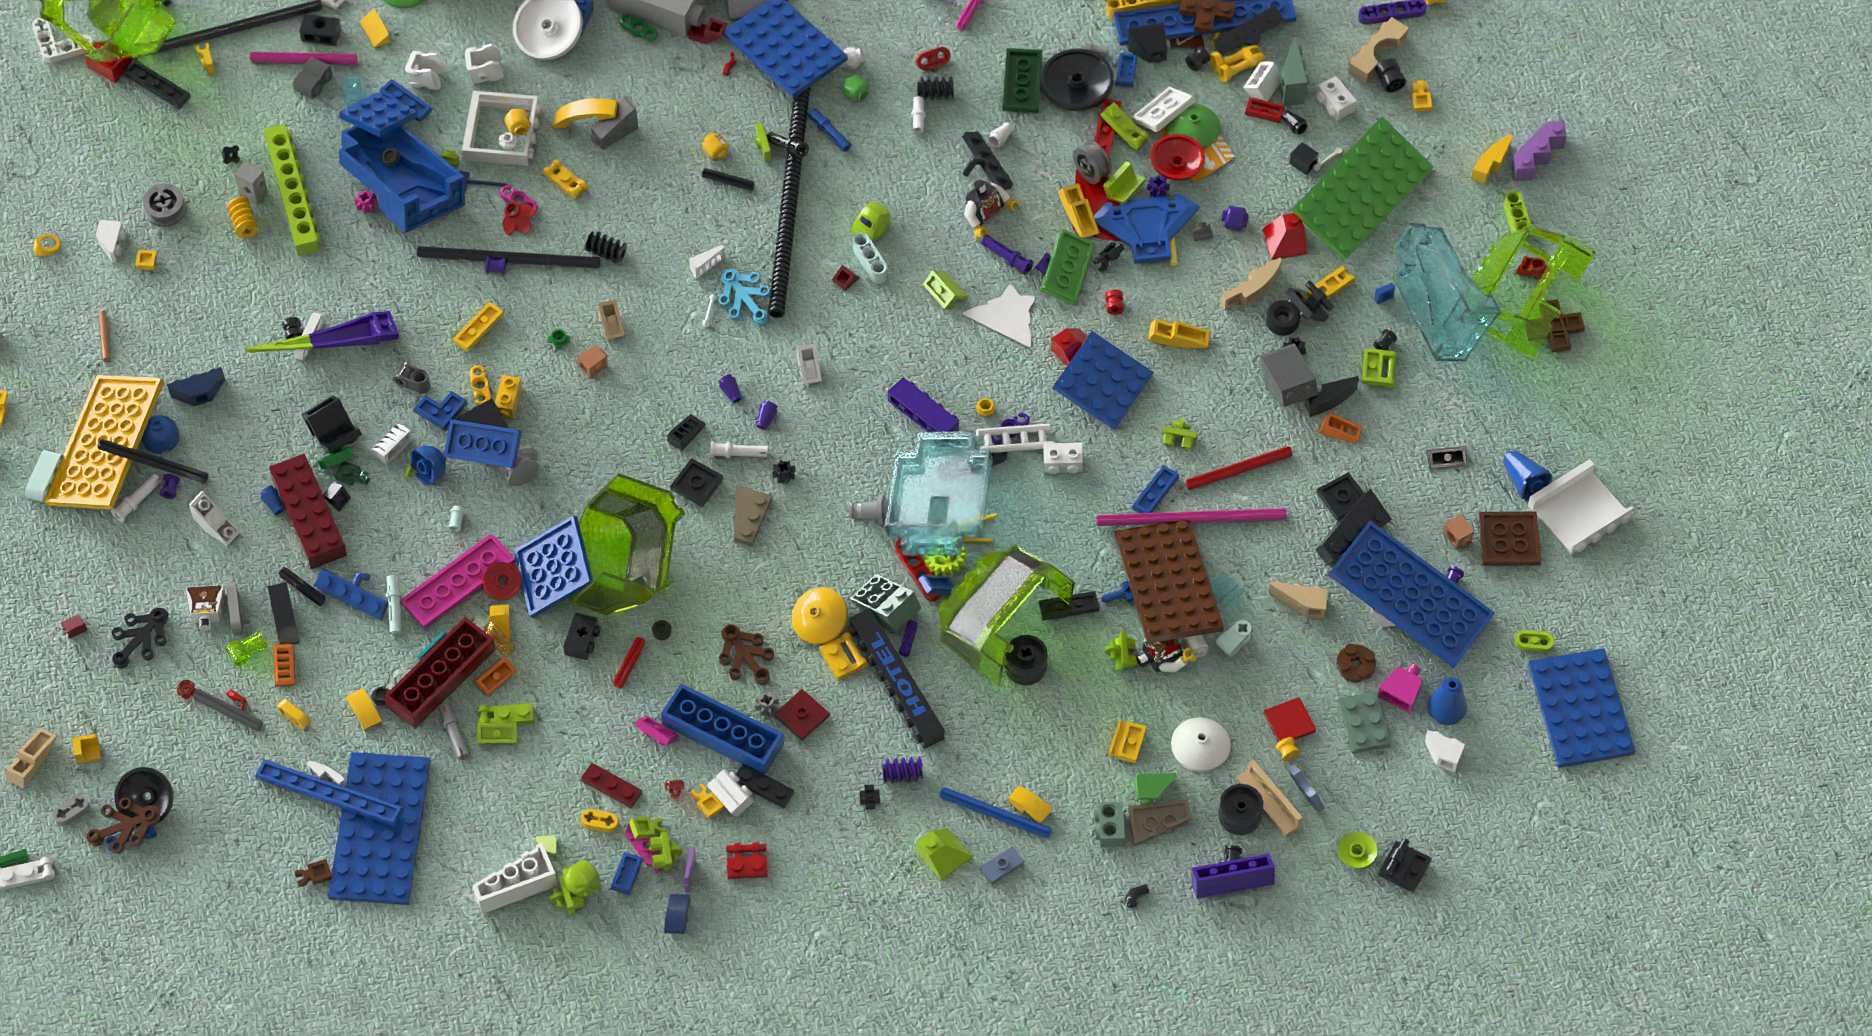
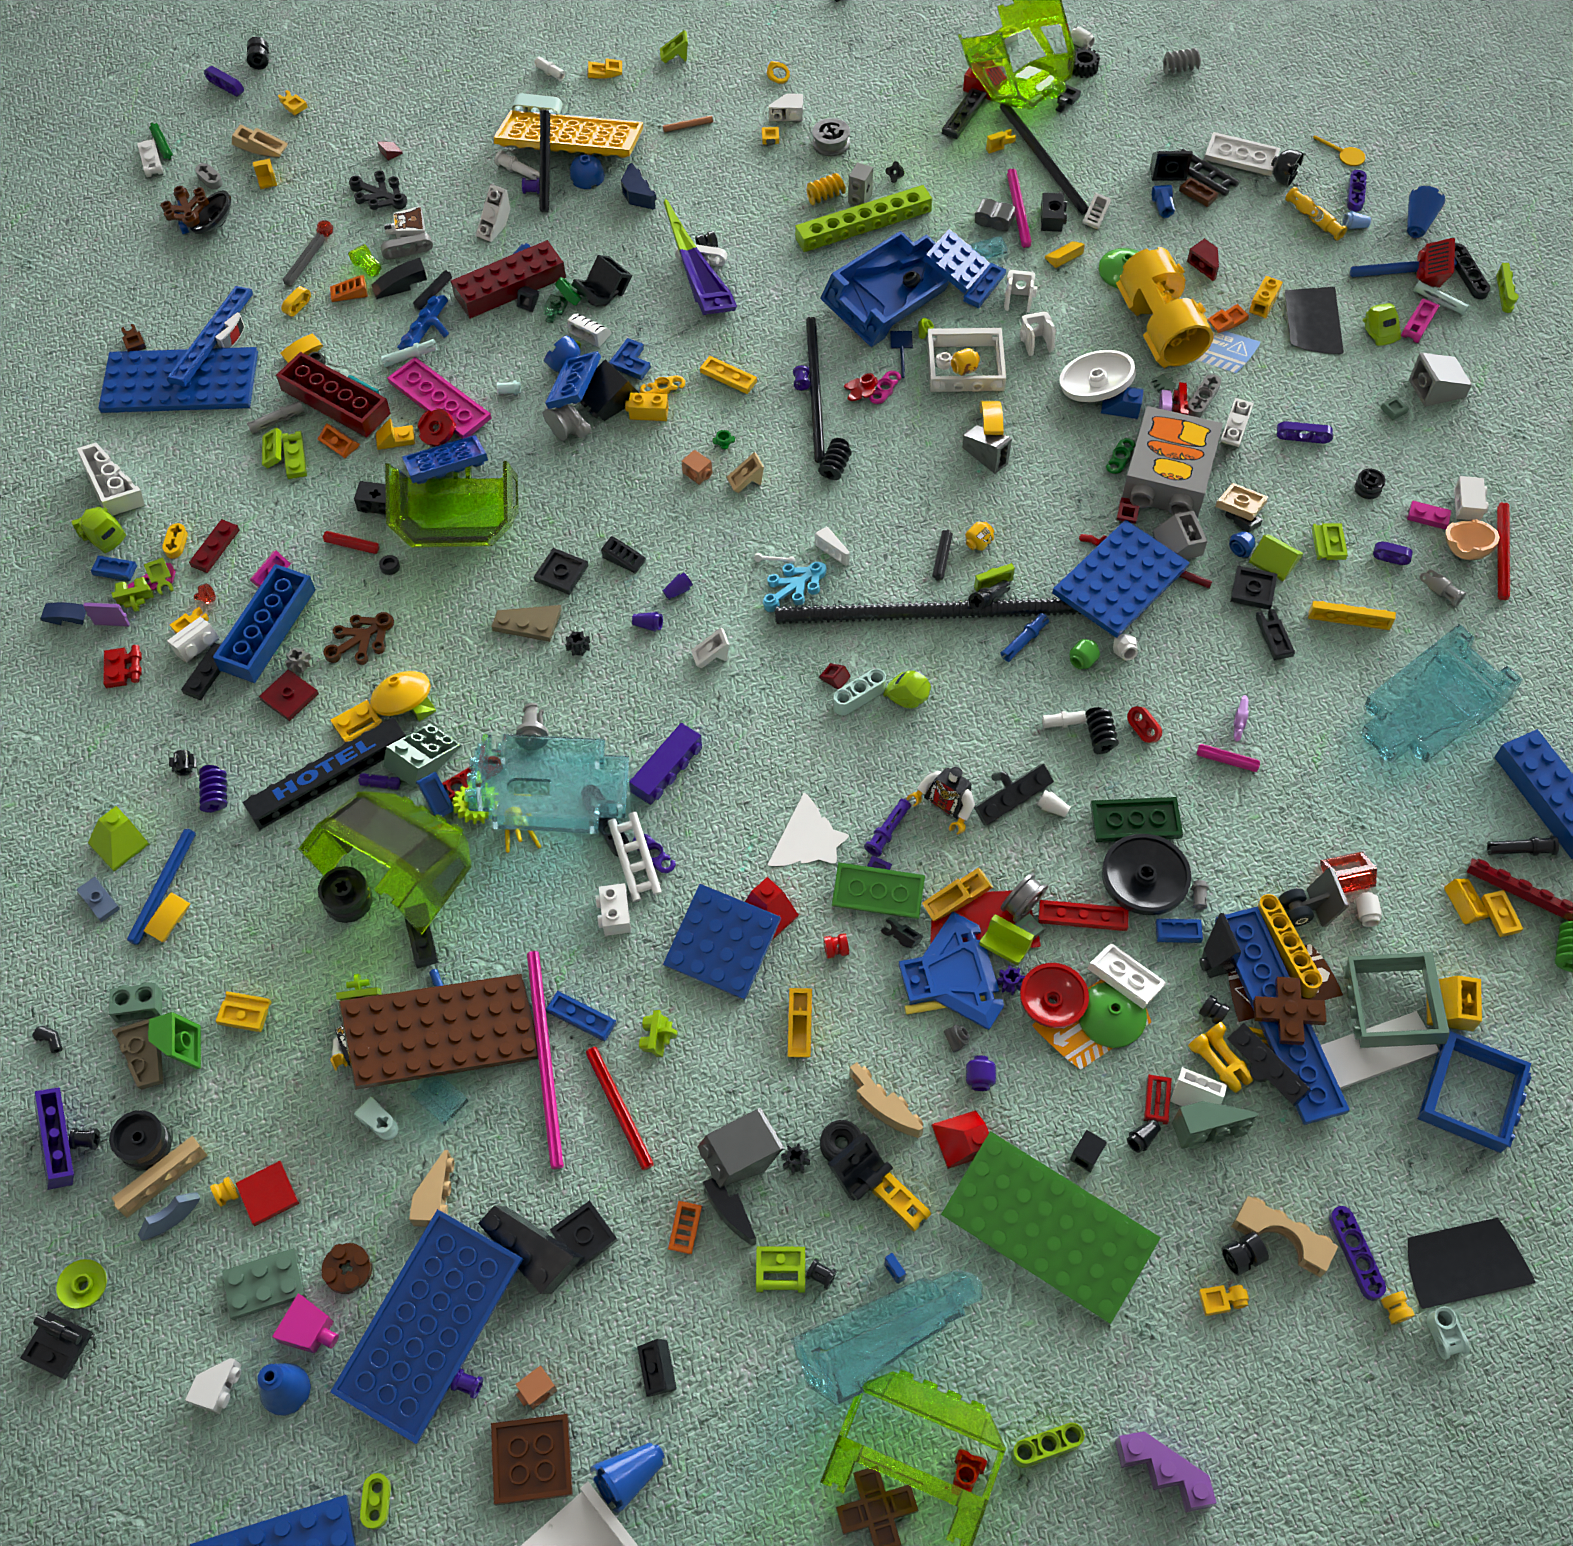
camera: 85 degrees right, 0 degrees up
red piece [226,689,247,711] -> none
dark grey piece [393,362,431,394] -> none
clear yellow plate [483,621,516,655] -> none
yellowish green tile [536,835,557,856] -> none
yellow plate [542,159,588,199] -> none
white pin [710,441,768,459] -> none
lime panel [923,270,967,309] -> none
yellow plate [976,398,995,417] -> none
lime plate [1101,103,1149,150] -> none
white dish [1171,717,1230,772] -> none
white hinge [1313,148,1342,171] -> none
white brick [1316,76,1357,121] -> none
yellow slope [1471,134,1513,184] -> none

